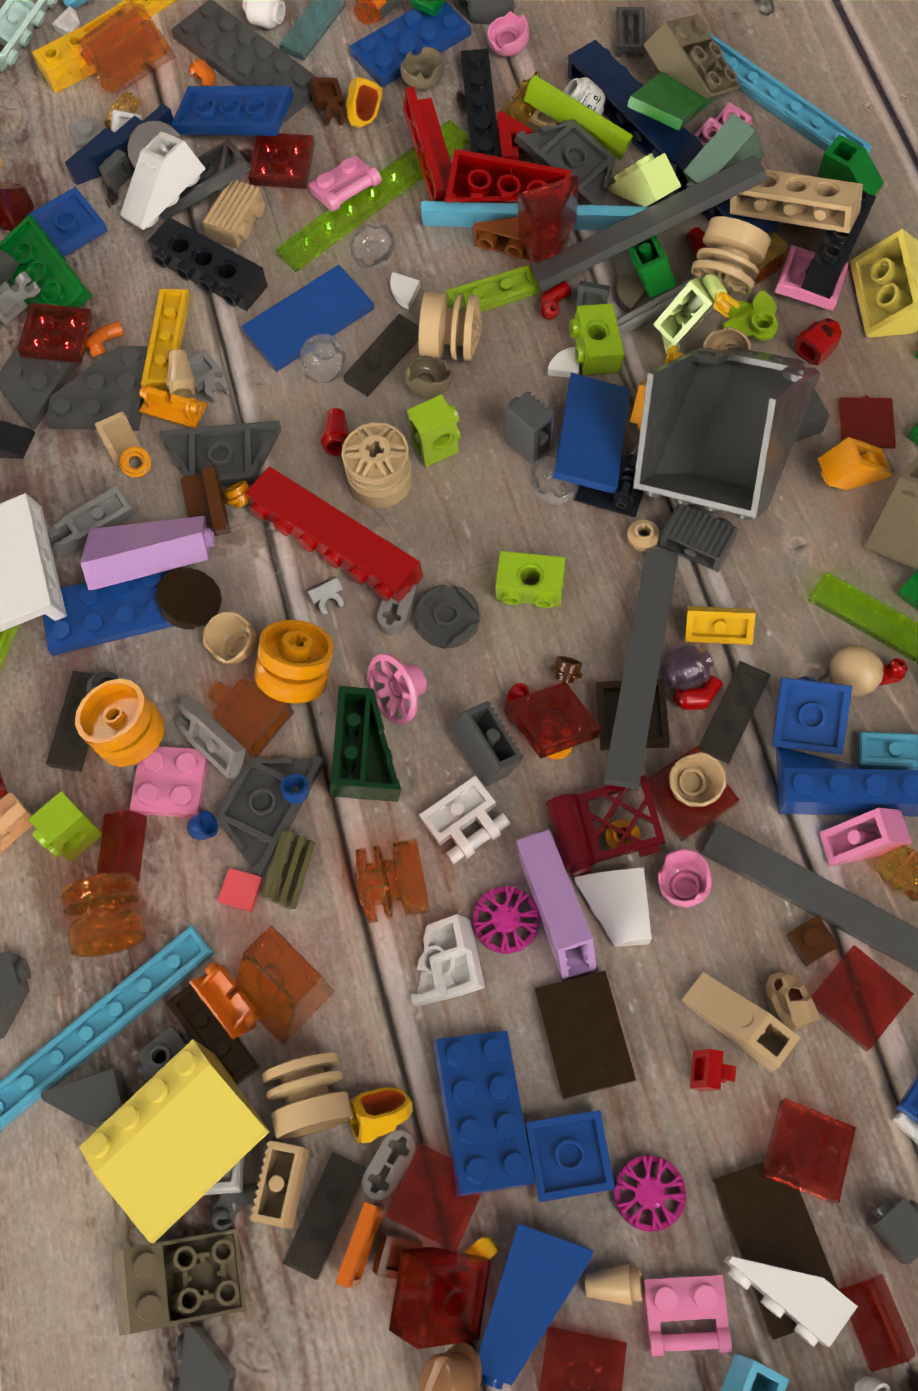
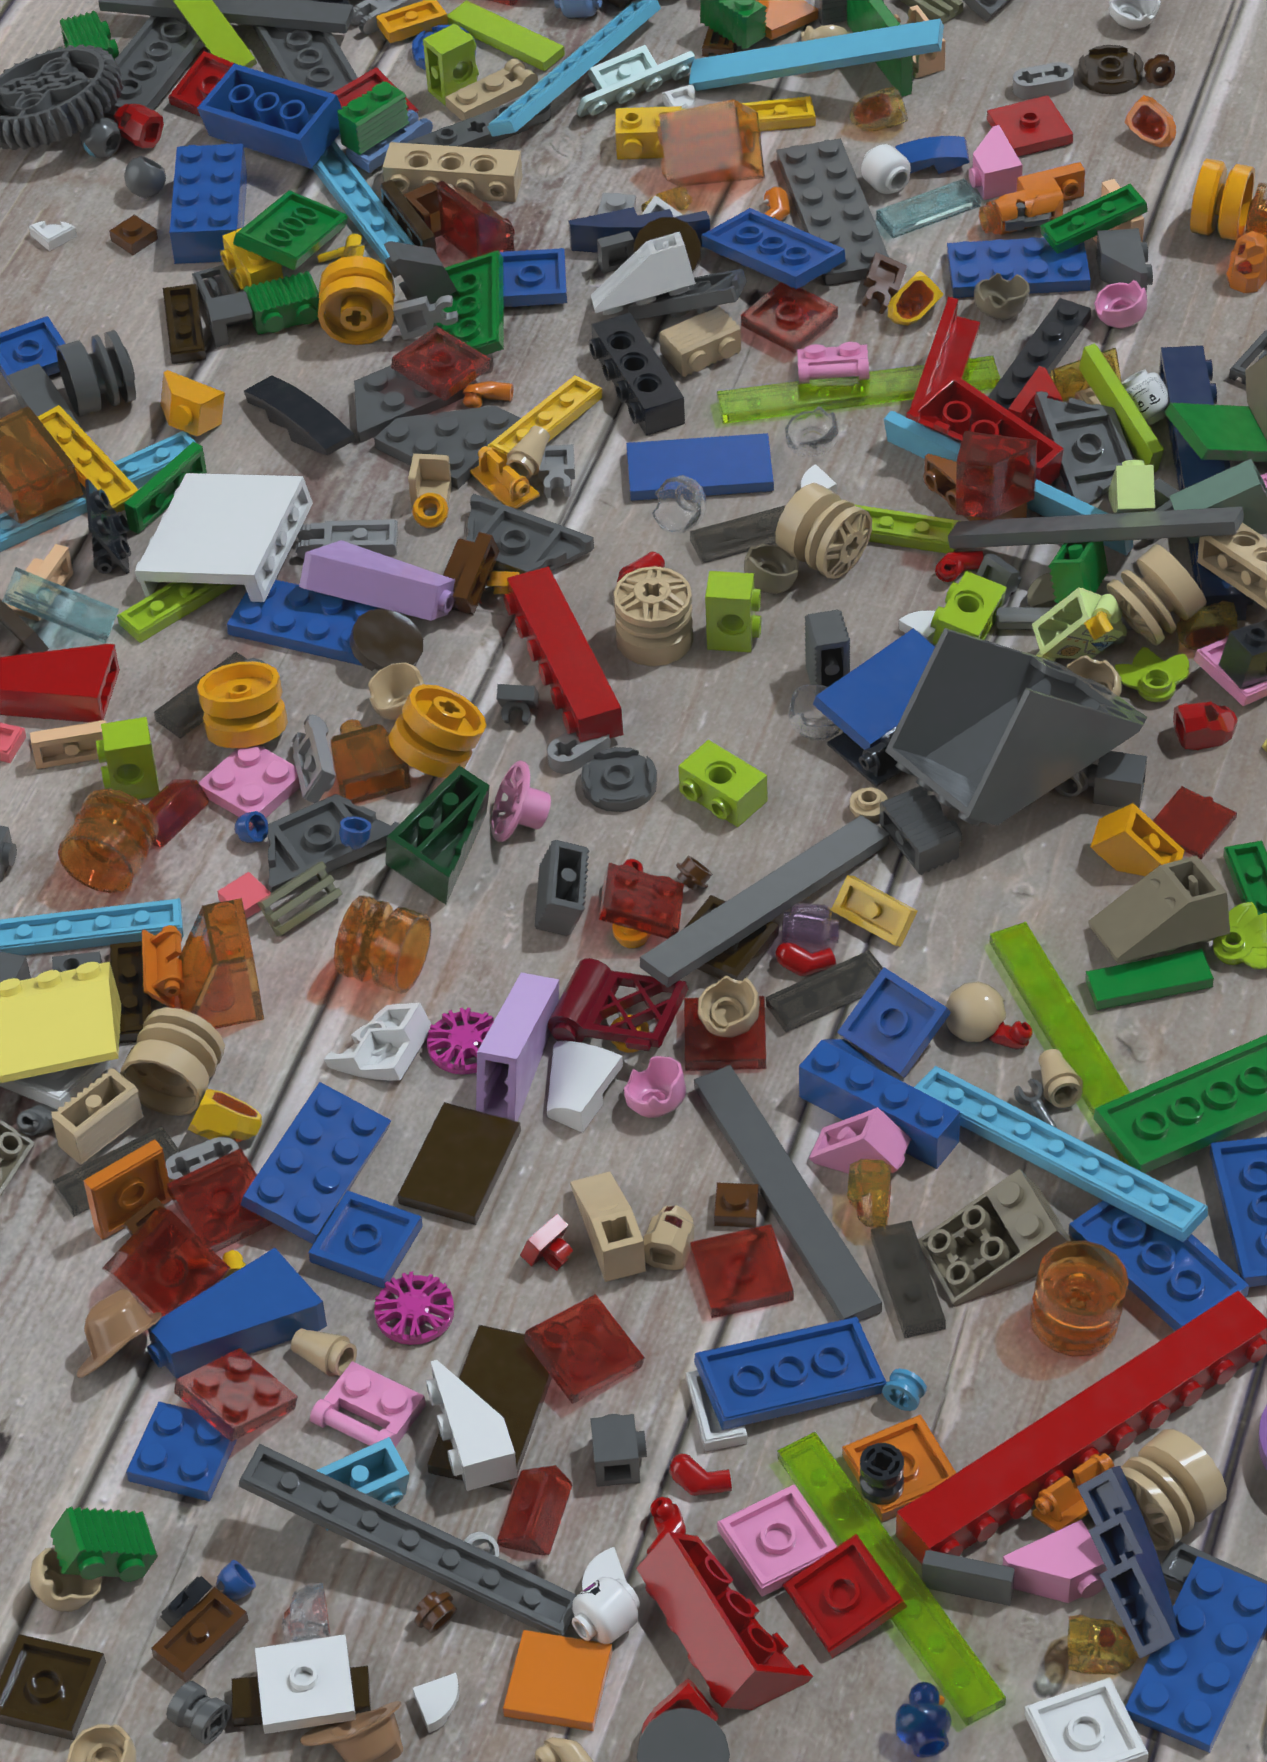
camera: 30 degrees right, 20 degrees down
white plate [419,776,510,865] -> none

